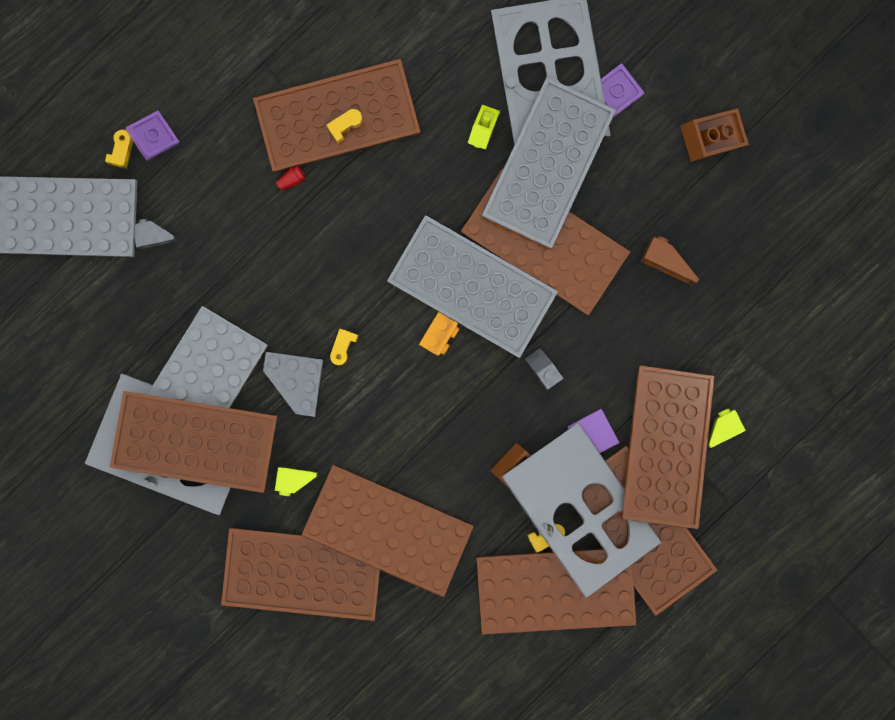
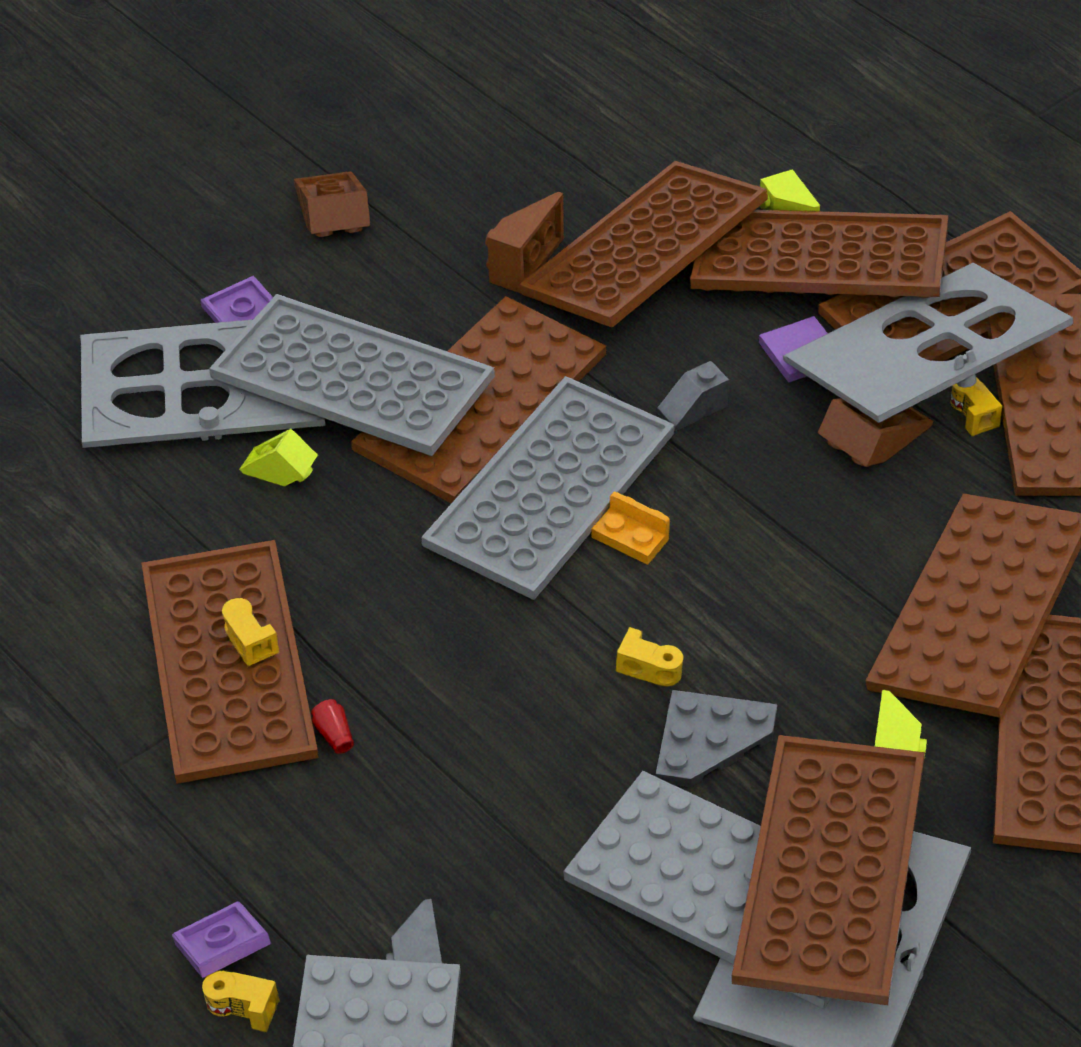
camera: 85 degrees left, 40 degrees down
none -> dark orange plate [519,161,768,327]

